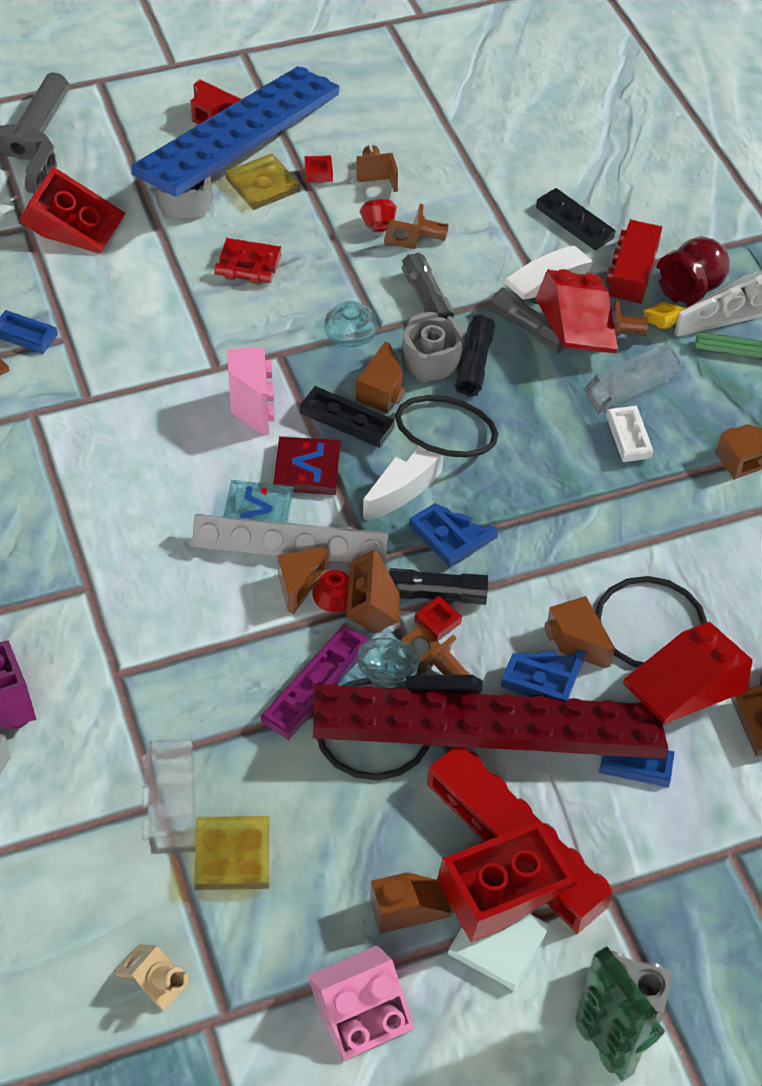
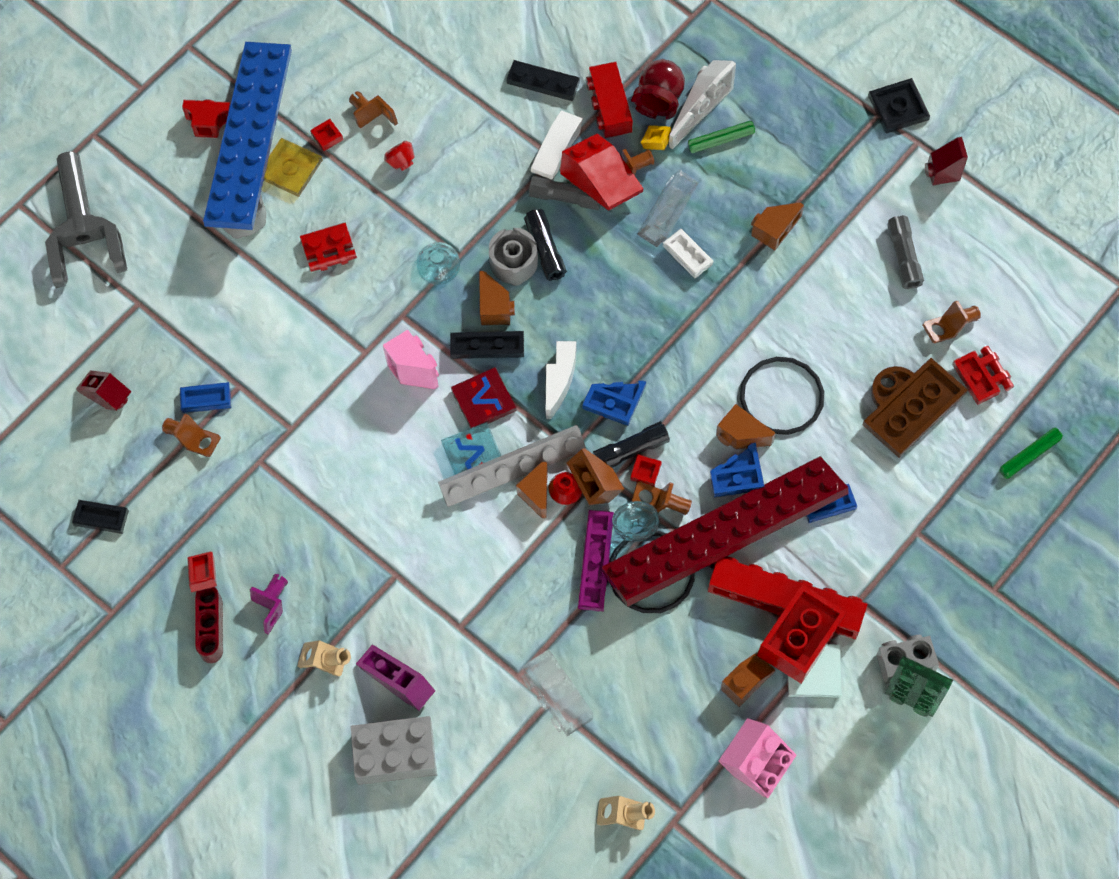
camera: 25 degrees left, 15 degrees up
red slope [19,166,125,254] -> none
clear yellow plate [194,816,270,890] -> none
dark orange bracket [384,204,449,249] -> none
black piece [395,395,499,458] -> none
dark grey axle [401,252,455,319] -> none
black tile [406,674,483,694] -> none
red slope [623,621,753,725] -> none

